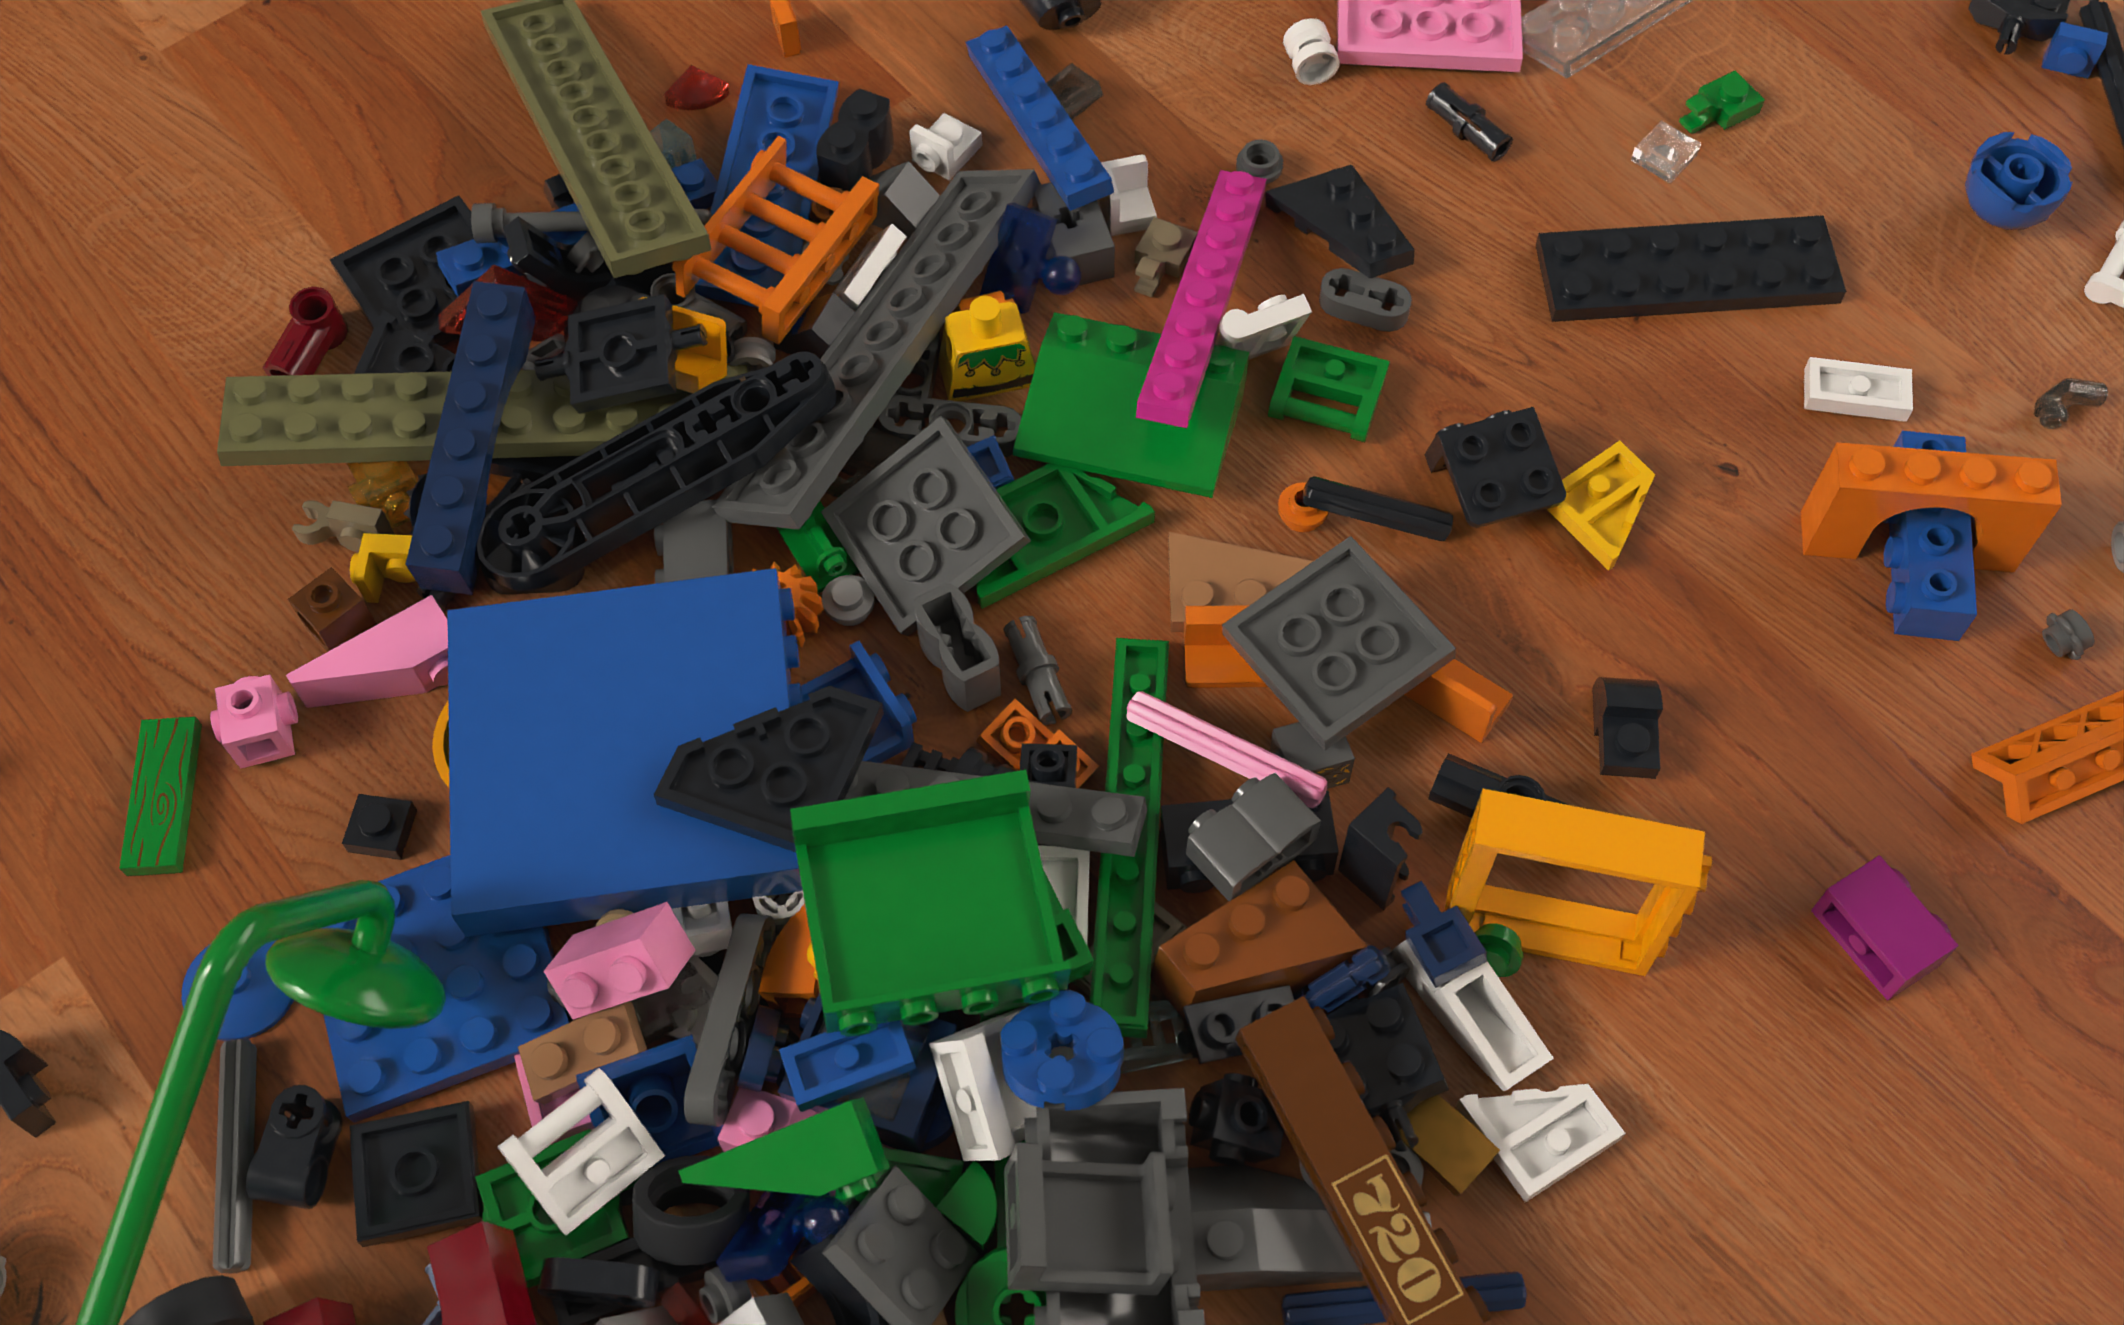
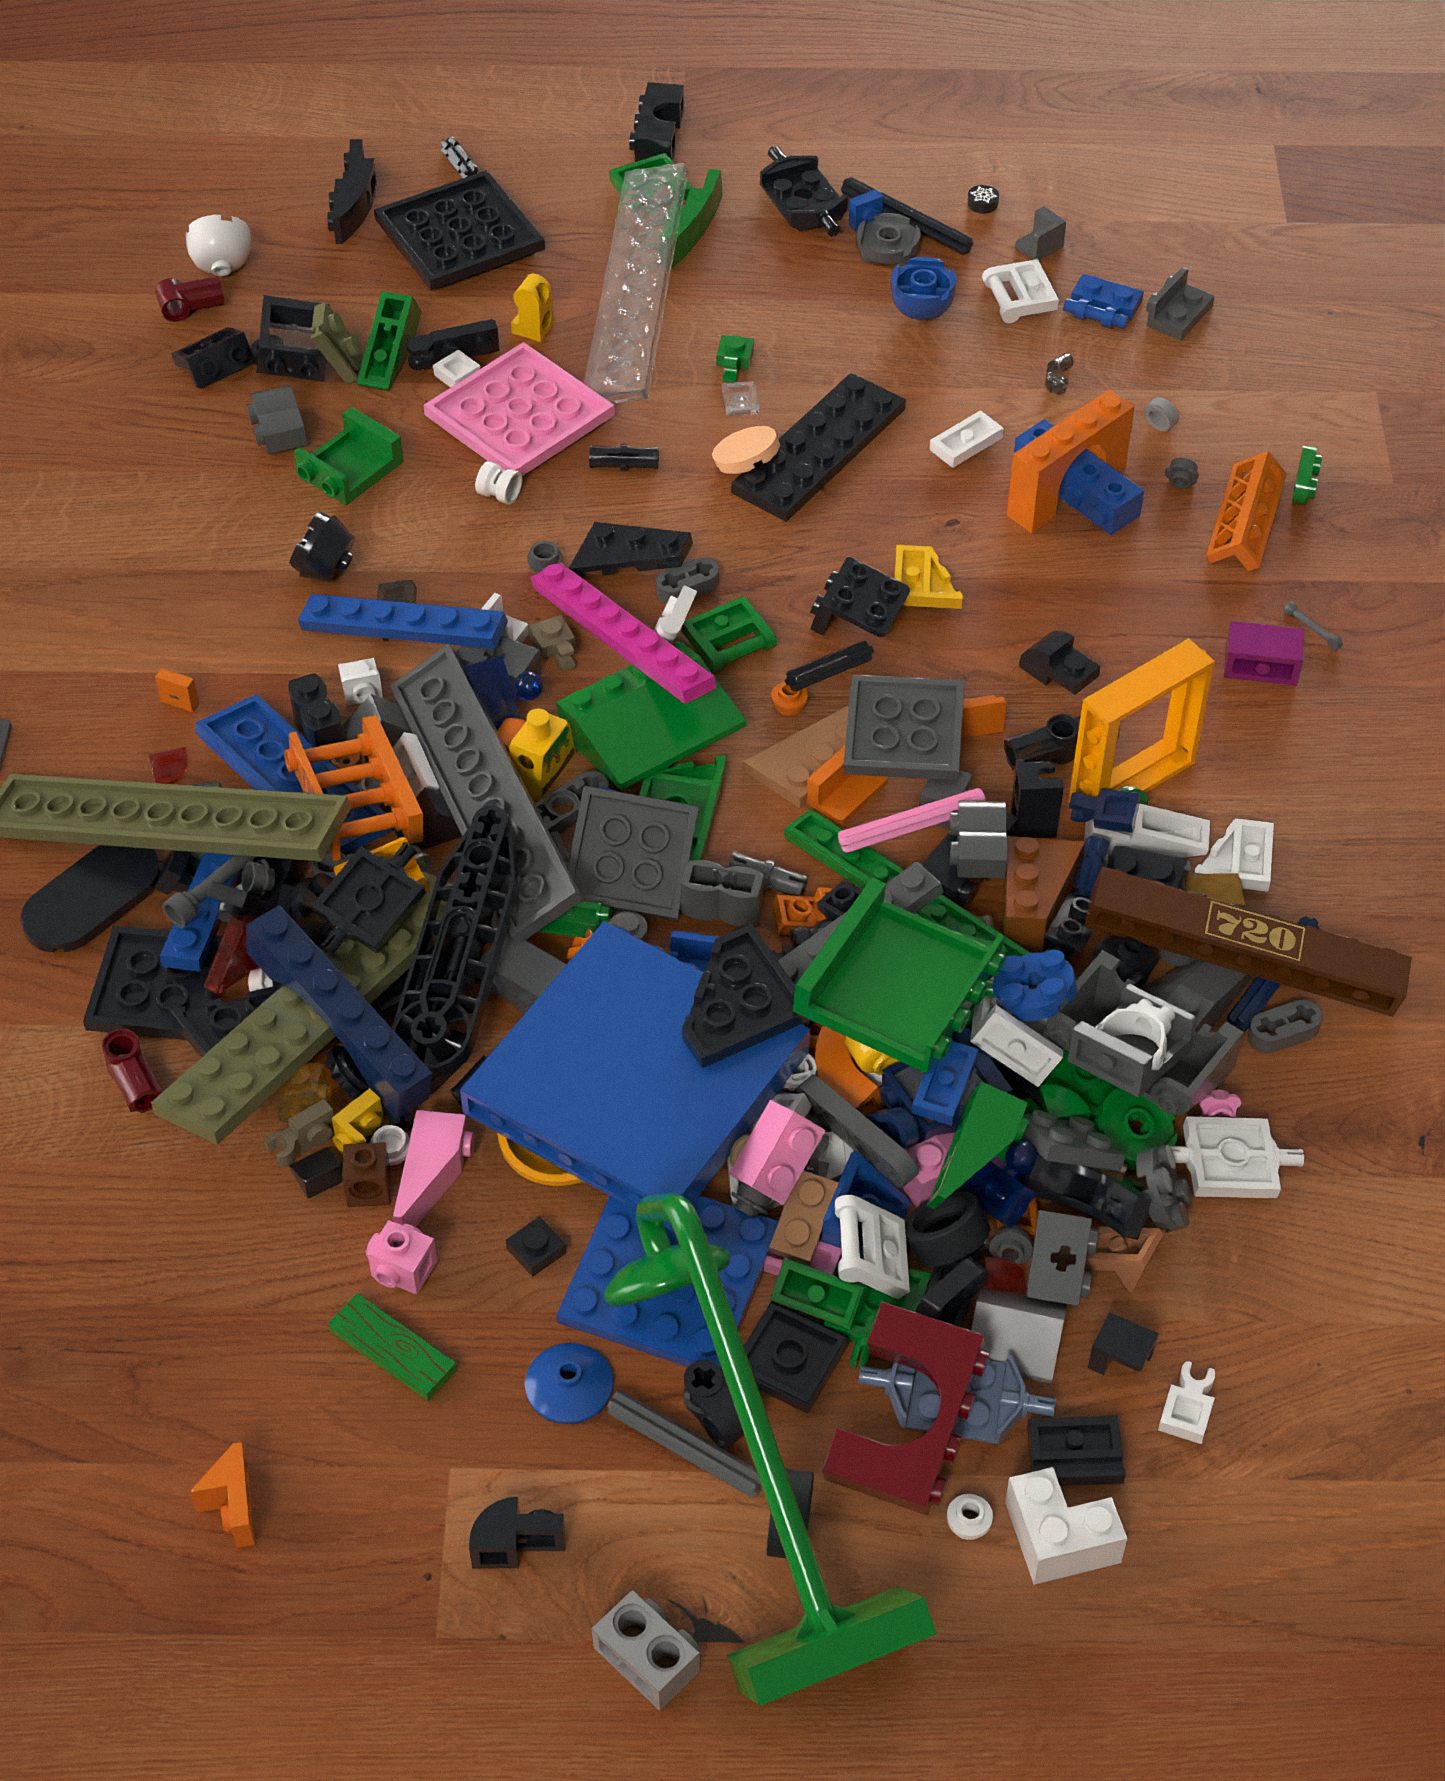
camera: 50 degrees left, 10 degrees down
none -> black tile [21,845,160,952]
none -> black slope [289,1147,343,1199]
none -> white plate [370,1125,410,1166]
none -> light nougat tile [712,426,780,474]
none -> green slope [770,1258,871,1329]
none -> dark grey plate [856,213,921,266]
none -> white helmet [1098,999,1175,1071]
none -> dark grey hinge [1284,602,1343,651]

